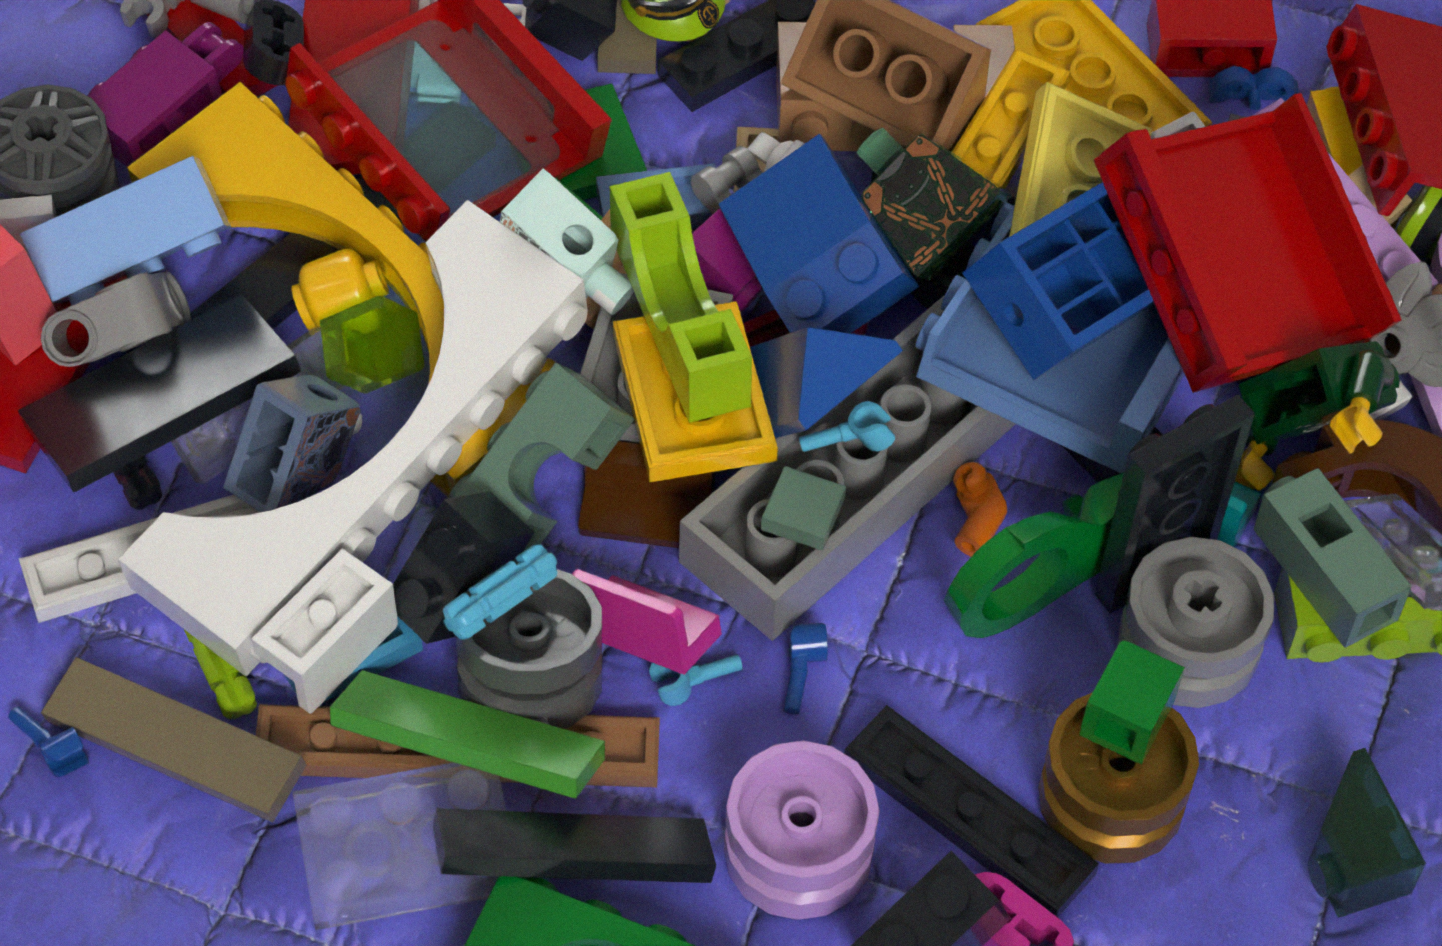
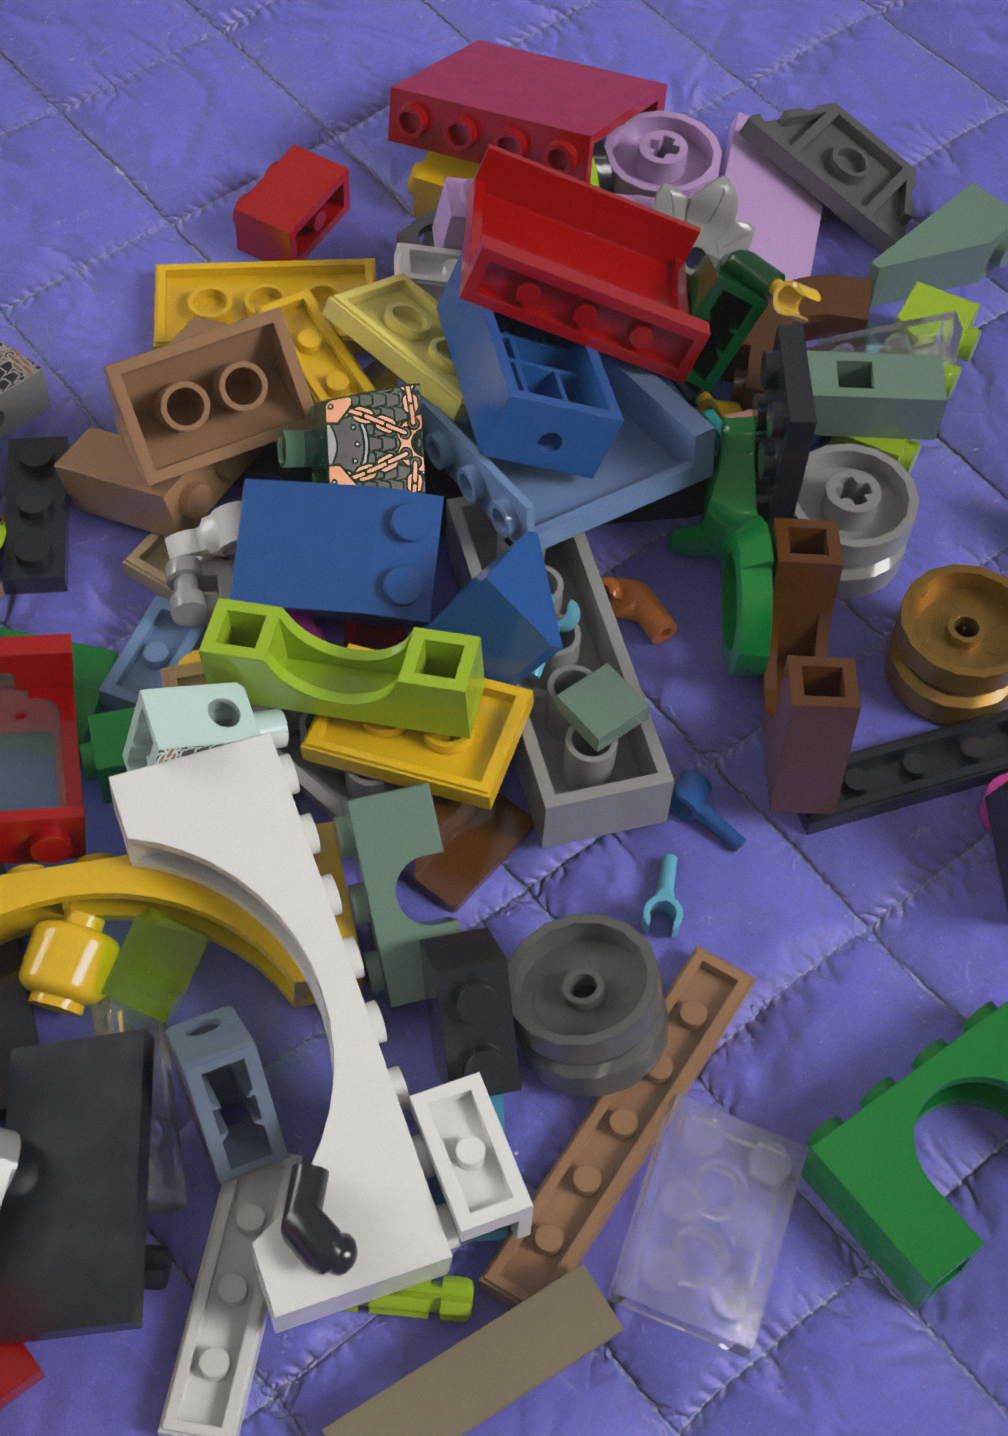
camera: 60 degrees left, 0 degrees up
bright green tile [330,670,605,799] -> none
black tile [432,808,716,883] -> none
medium azure axle [443,545,557,640] -> none
dark pink panel [572,569,722,675] -> none
lavender wheel [724,740,880,920] -> none
green panel [1079,641,1185,765] -> none
blue piece [1208,66,1299,110] -> none
none -> black arm [281,1163,358,1276]
none -> reddish brown arch [758,518,861,814]

